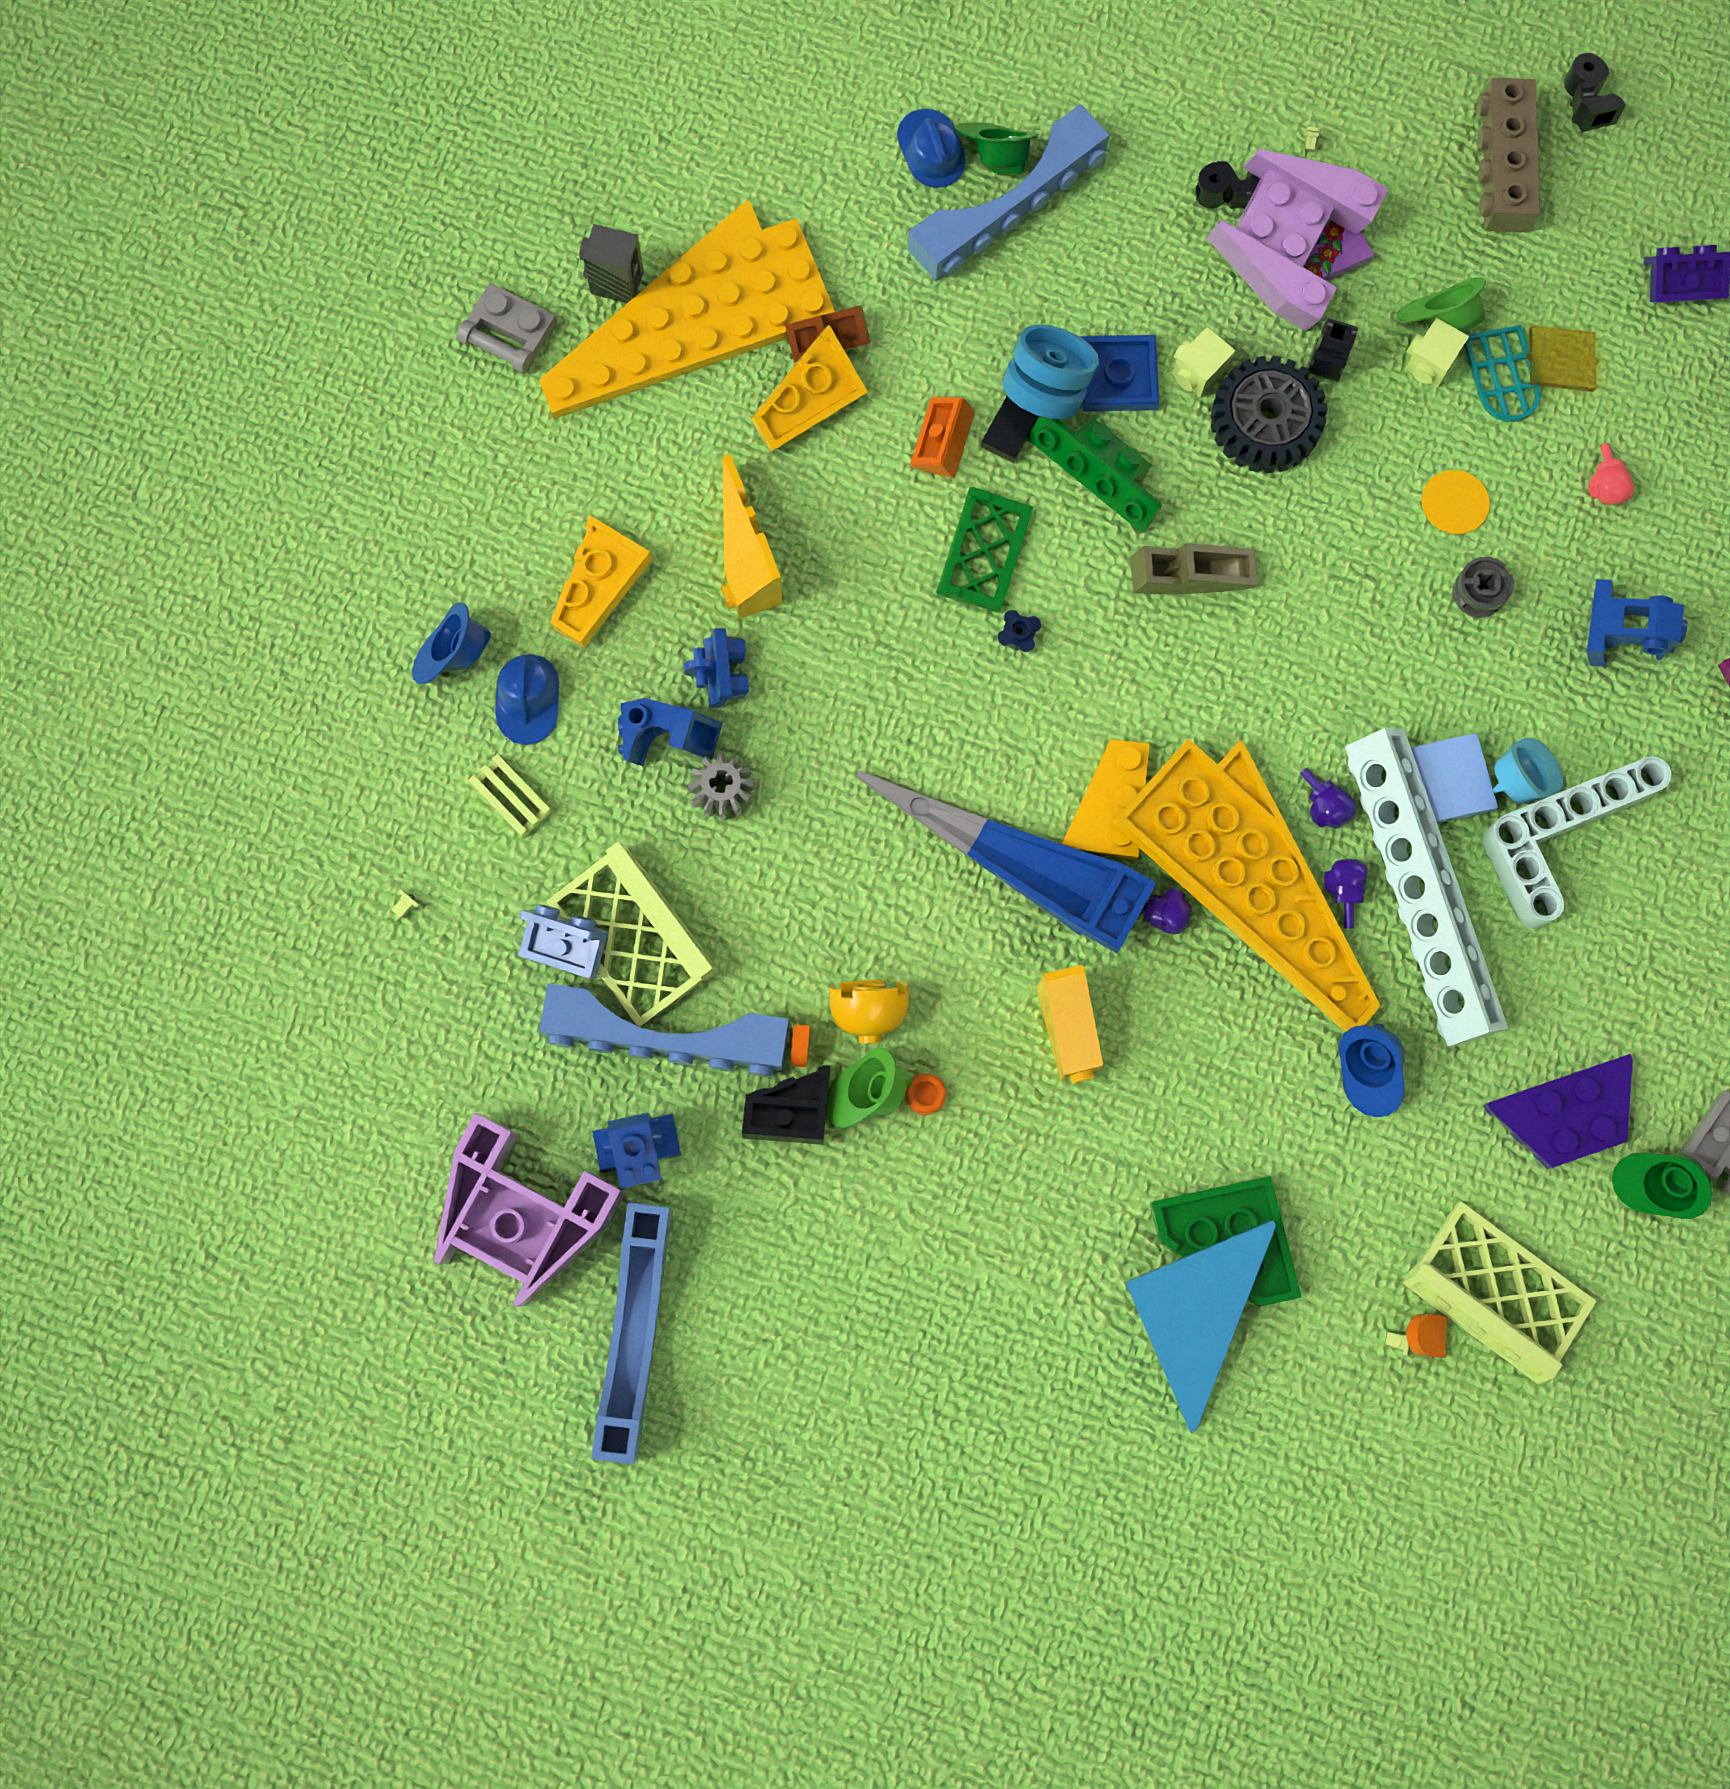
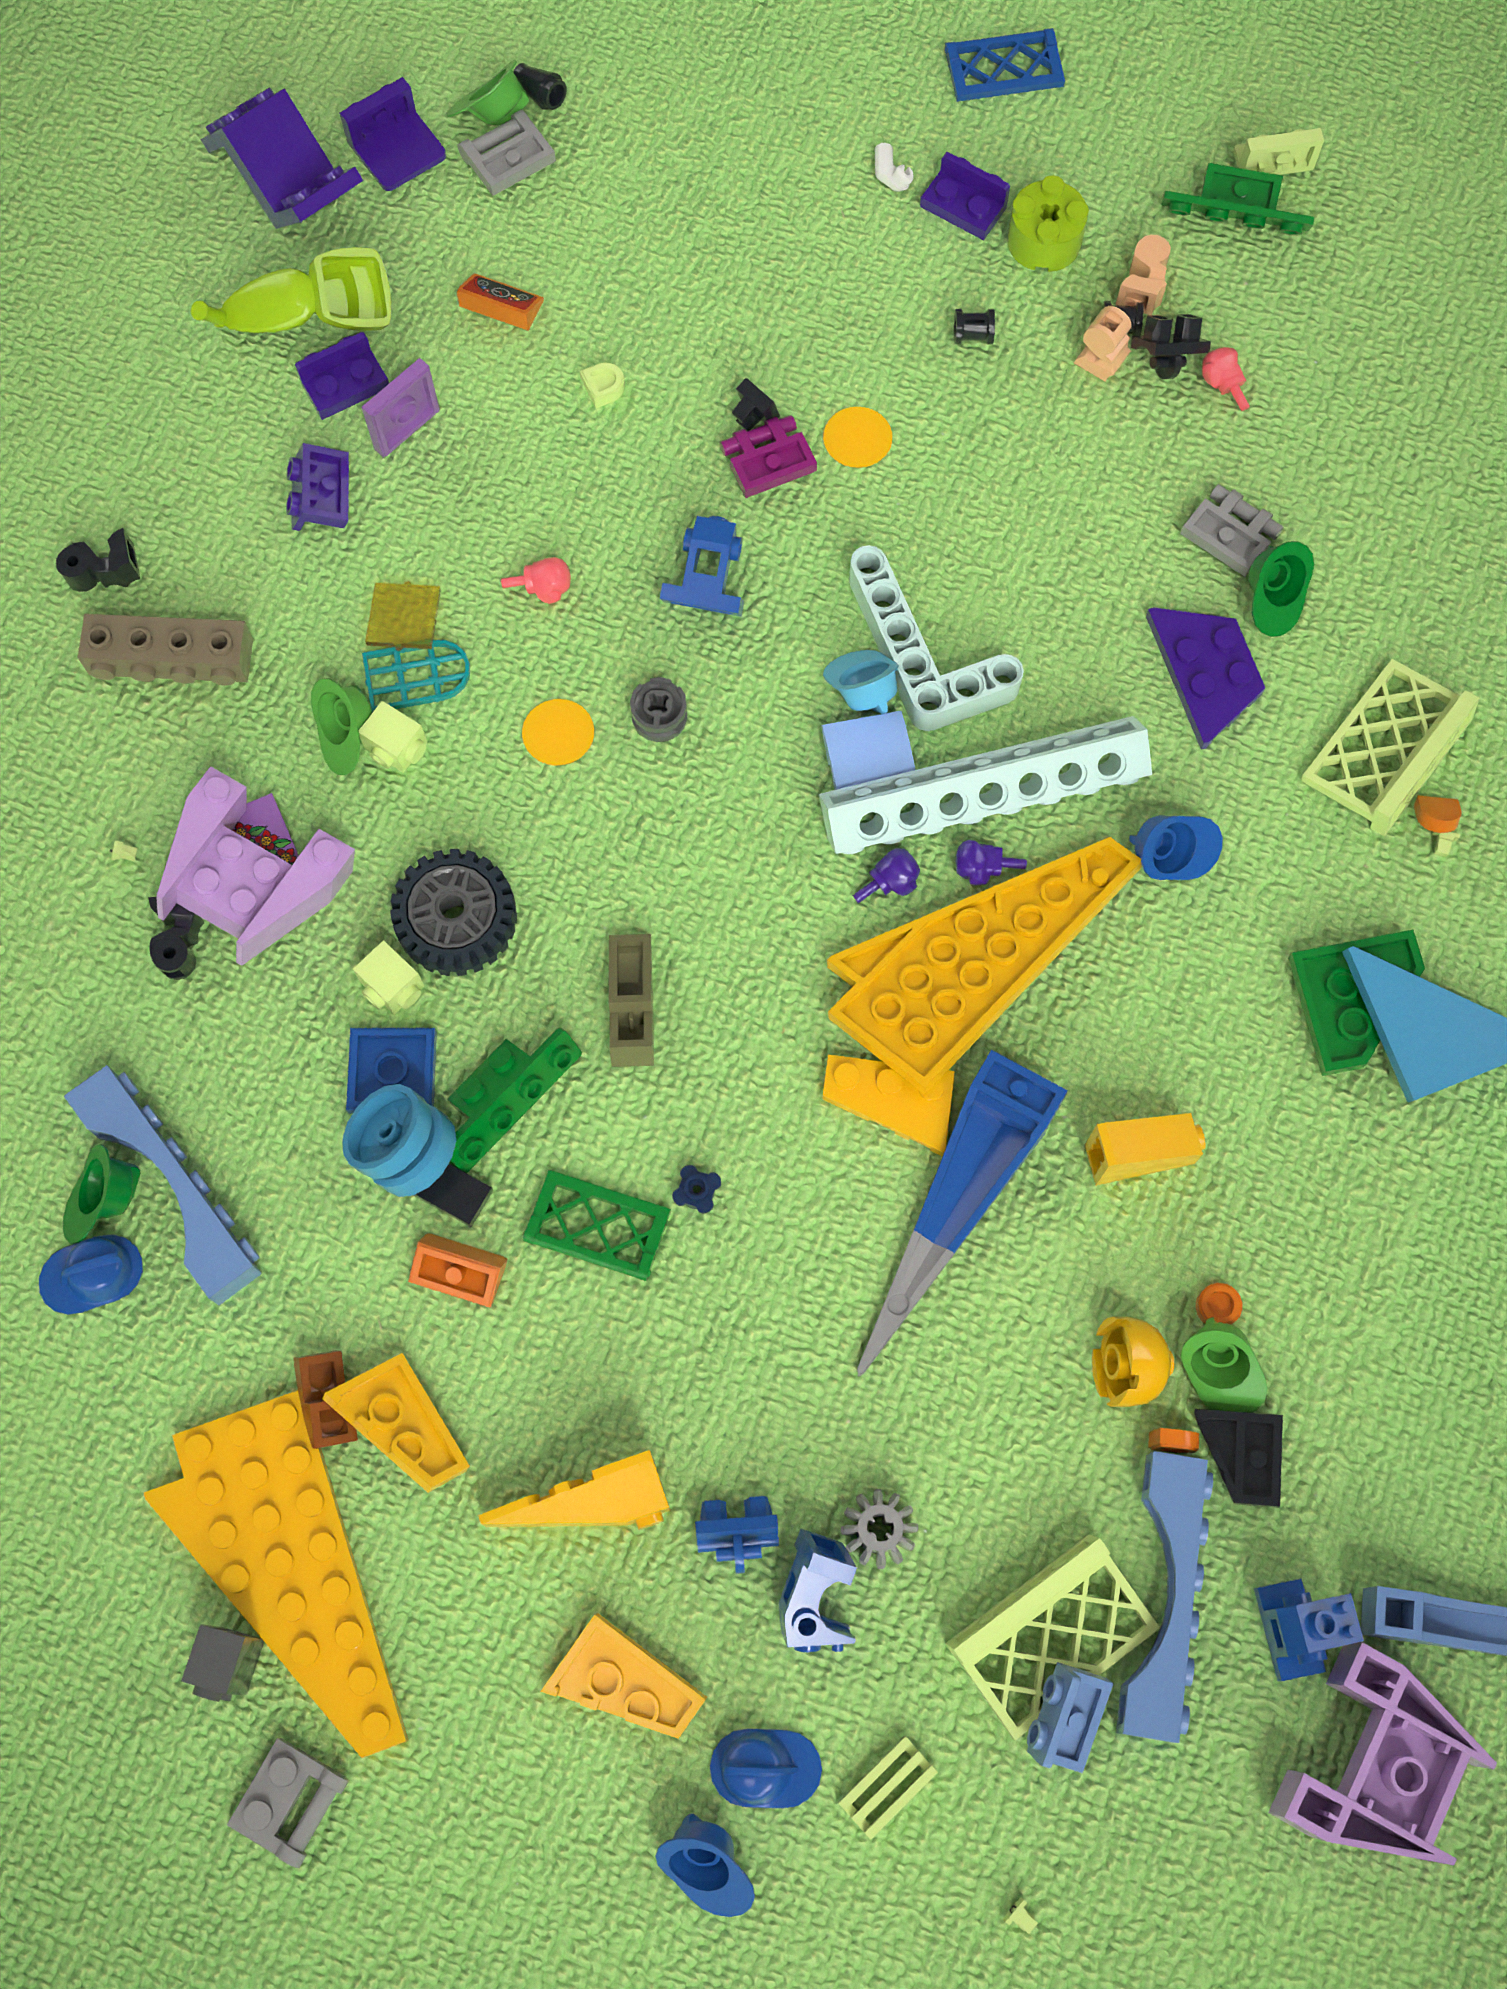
camera: 85 degrees left, 5 degrees down
dark purple piece [1142,888,1192,935] -> none
black leg [1306,318,1358,382] -> none

